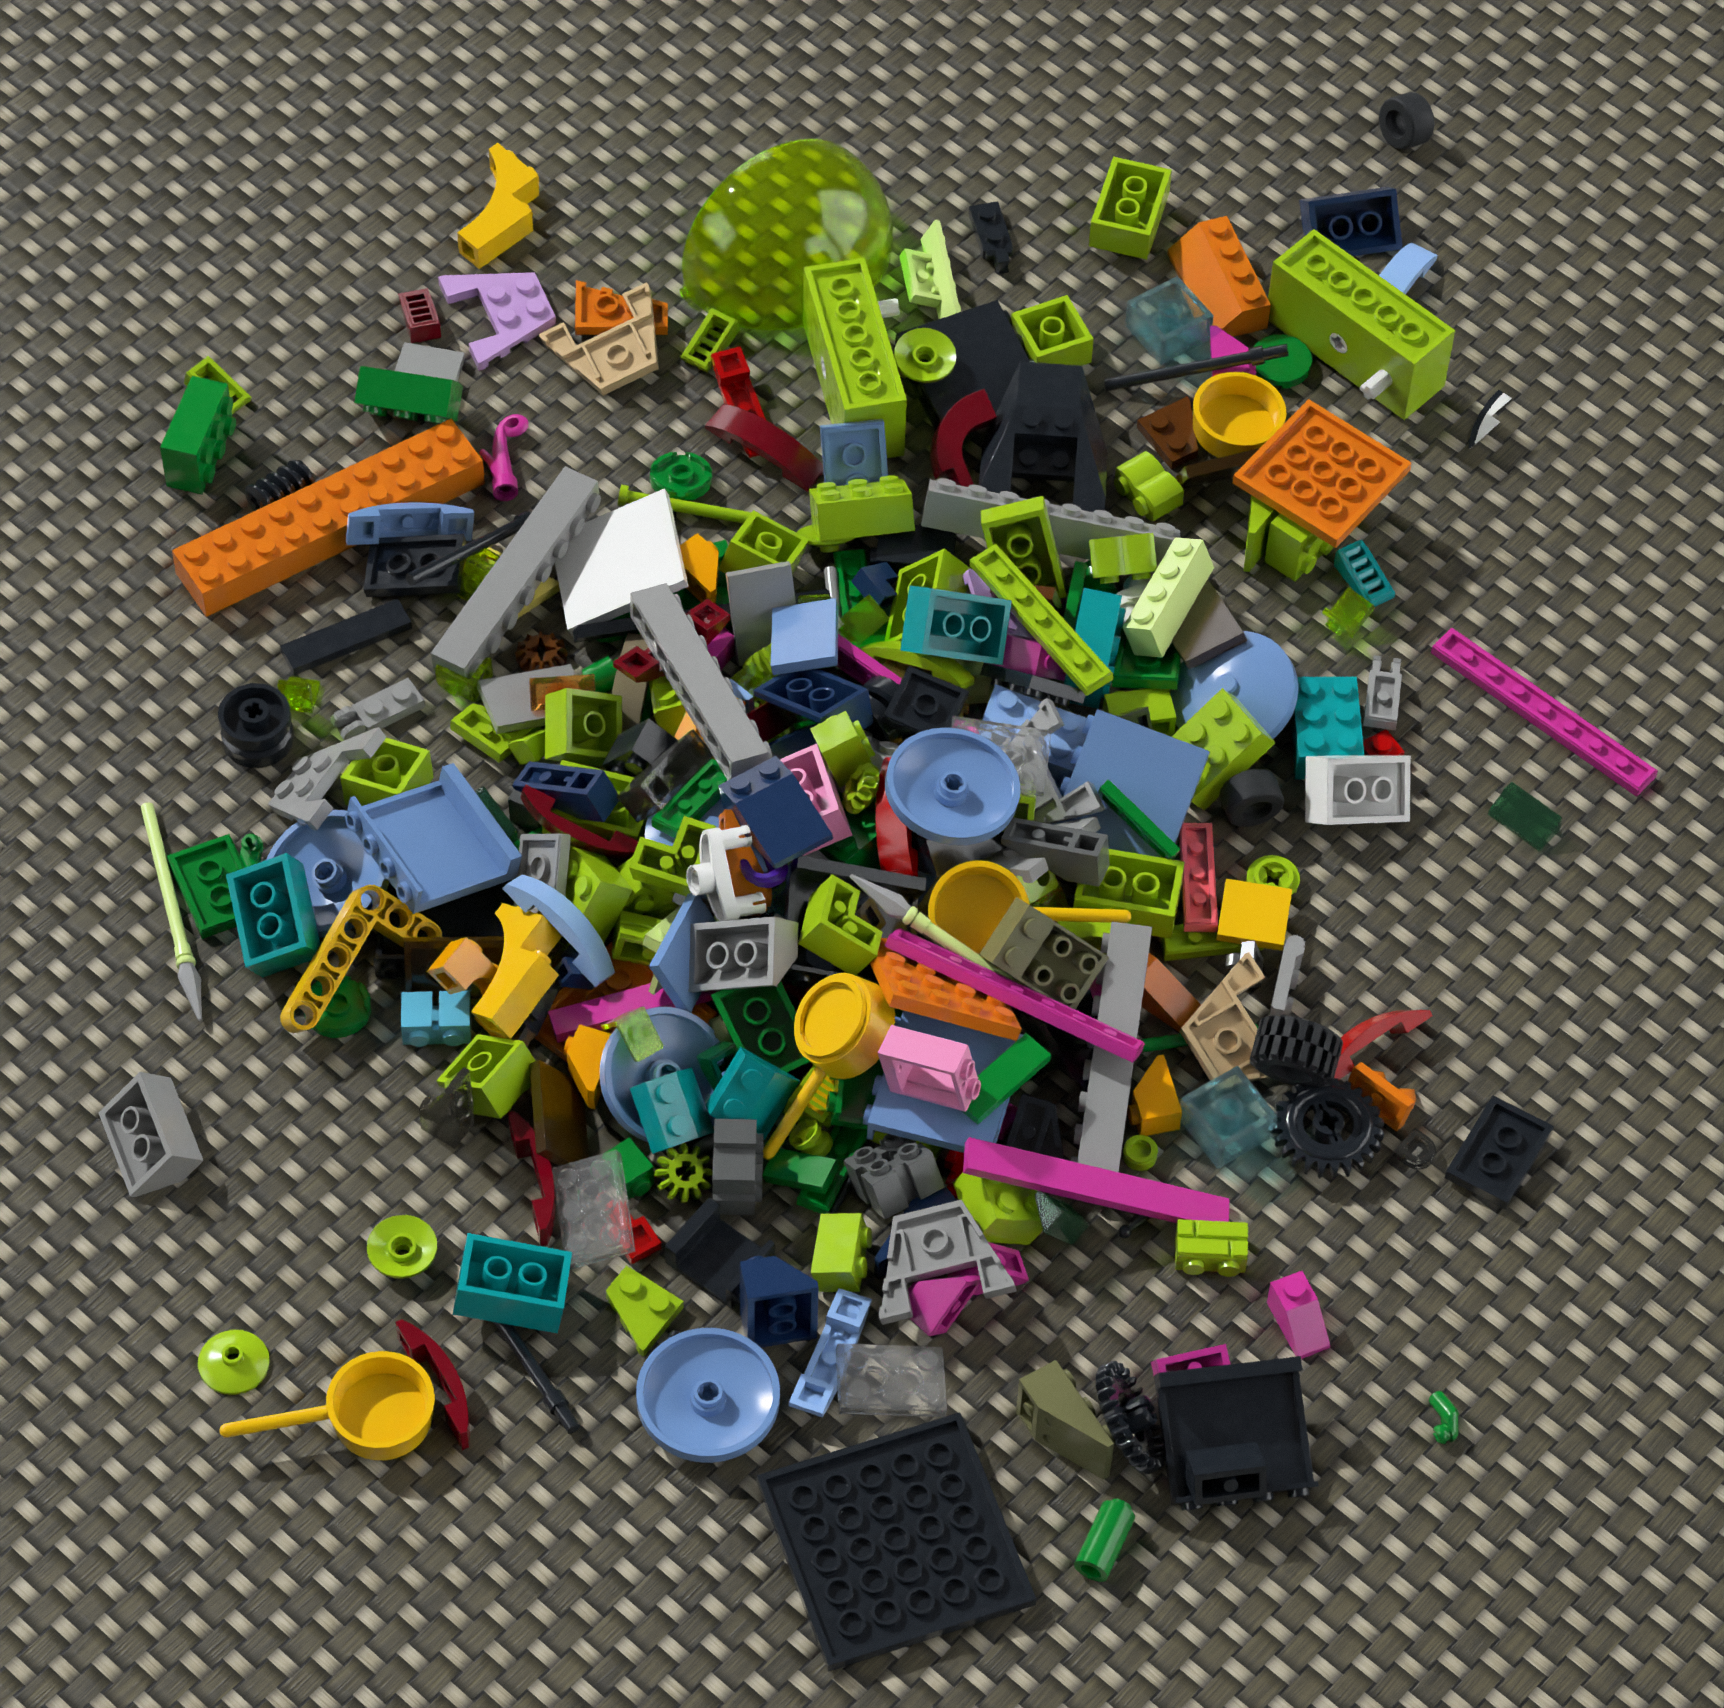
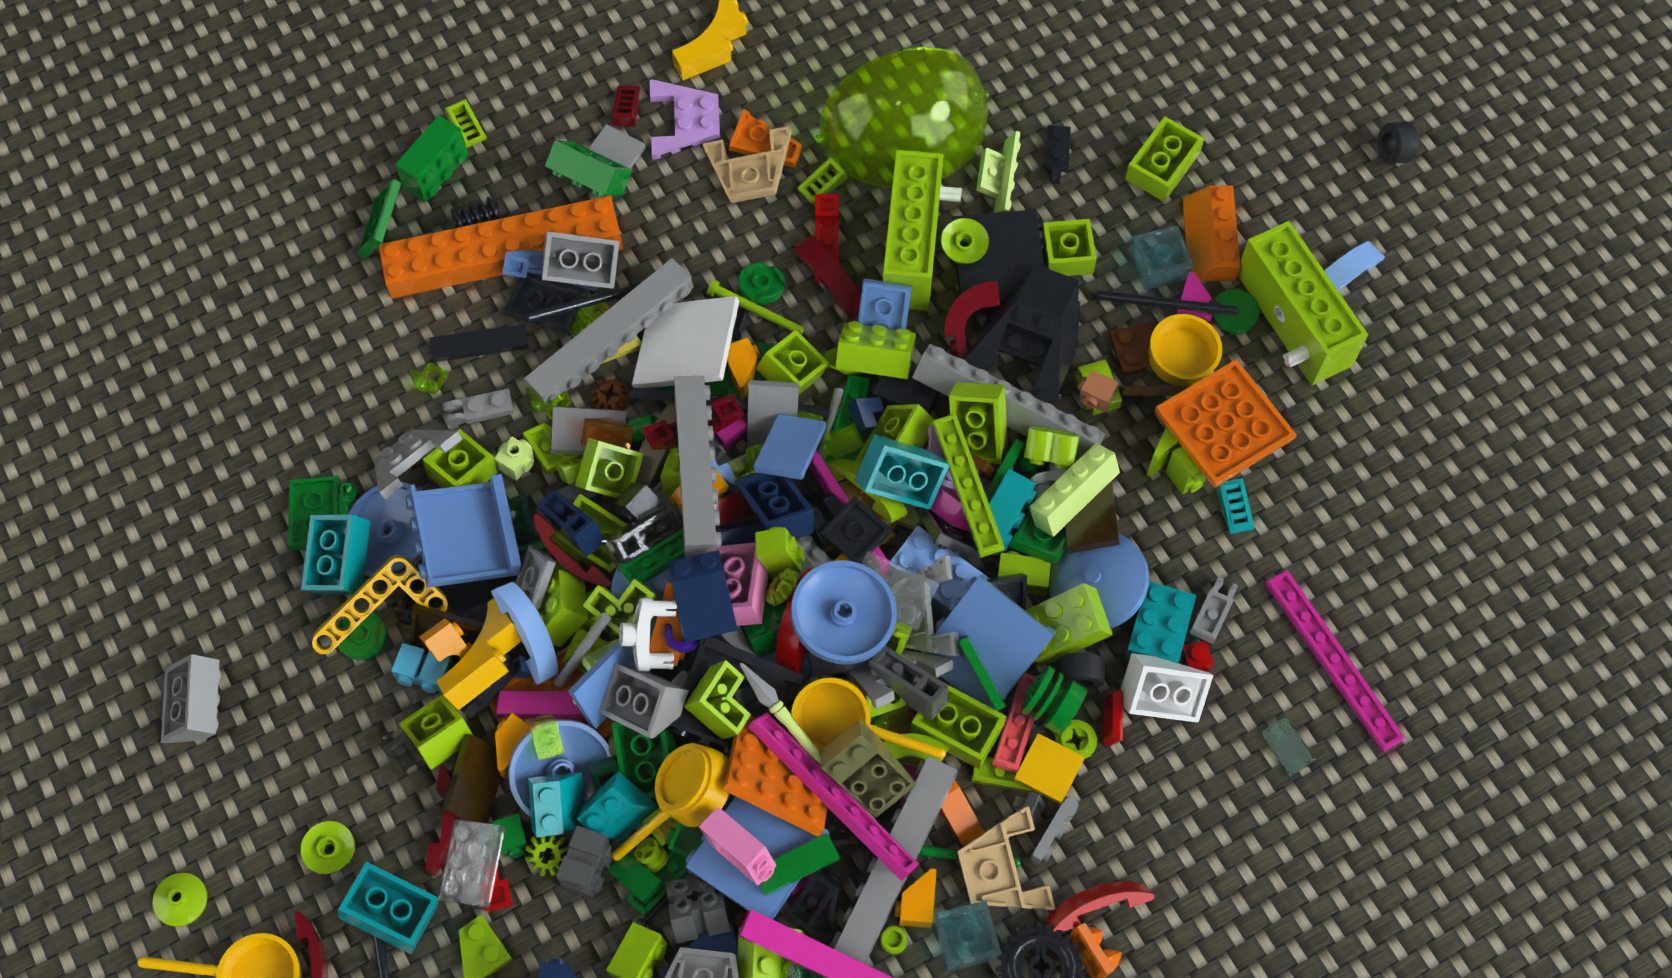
camera: 20 degrees right, 10 degrees up
yellowish green piece [141,802,202,1021] -> none
black wheel [218,683,294,768] -> none
dark pink plant [479,414,529,501] -> none
black panel [665,1198,775,1309] -> none
black tyre [1249,1015,1343,1087] -> none
dark blue slope [1299,187,1403,256] -> none
clear neon green bracket [1322,587,1375,638] -> none
sticker [1468,390,1512,449] -> none
none -> green tile [358,179,401,258]
none -> yellowish green brick [494,437,534,481]
none -> light grey slope [542,232,620,289]
none -> light grey bar [554,613,611,687]
none -> green wheel [1020,665,1087,736]
none -> nougat brick [1078,370,1118,412]
none -> red tile [1103,690,1123,747]

